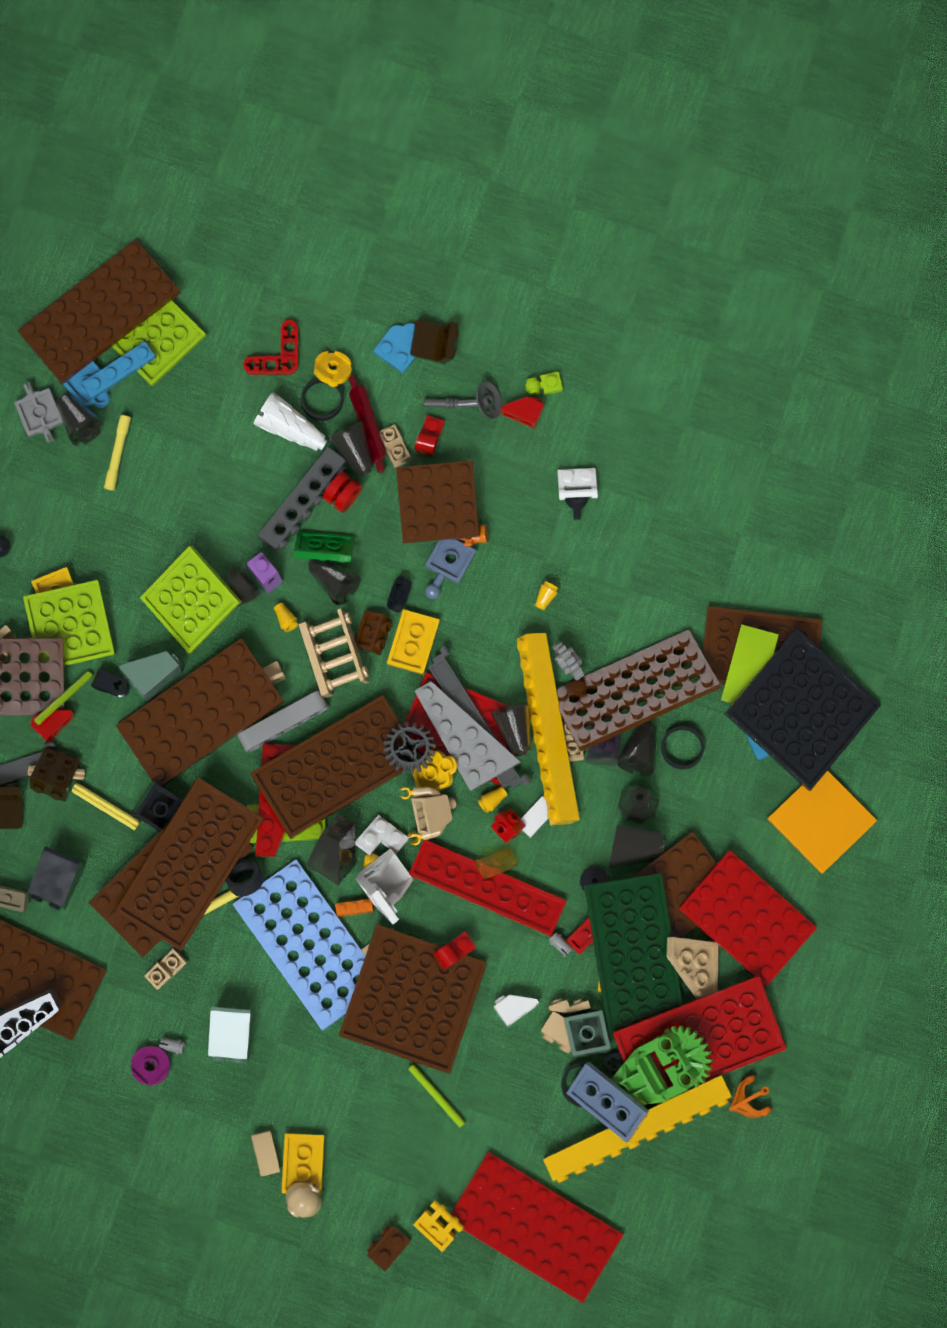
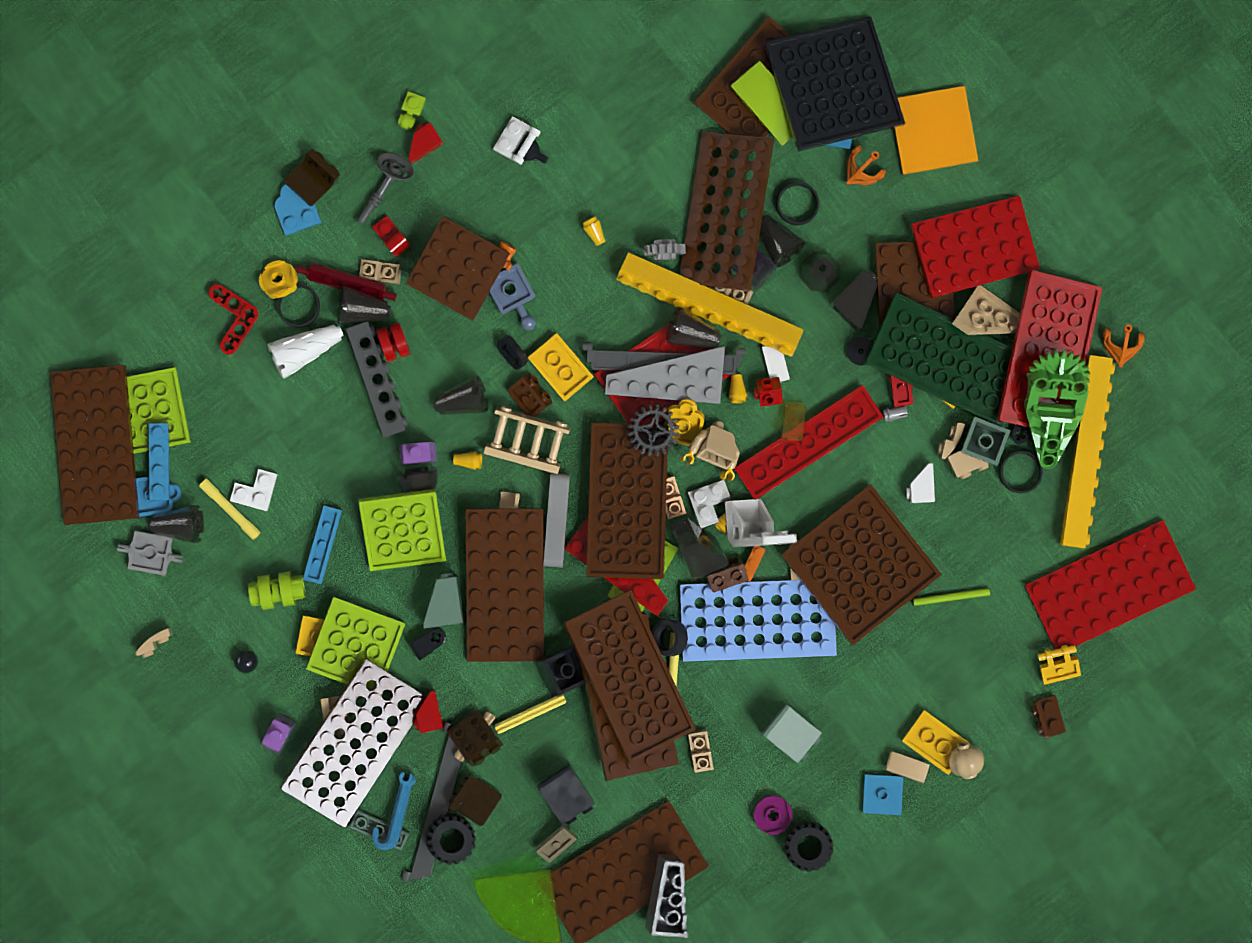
camera: 65 degrees left, 10 degrees up
lime bar [34,671,92,725] -> none
light grey pin [159,1037,186,1055] -> none
green plate [294,531,355,563] -> none
red plate [433,932,476,970] -> none
sand blue plate [566,1062,649,1143] -> none
none -> white plate [230,469,278,511]
none -> lime piece [248,571,306,610]
none -> dark azure plate [303,505,342,585]
none -> light nougat slope [666,475,686,519]
none -> reddish brown bracket [704,555,749,593]
none -> black tyre [784,822,834,872]
none -> orange helmet [846,145,887,186]
none -> dark azure plate [862,774,903,815]

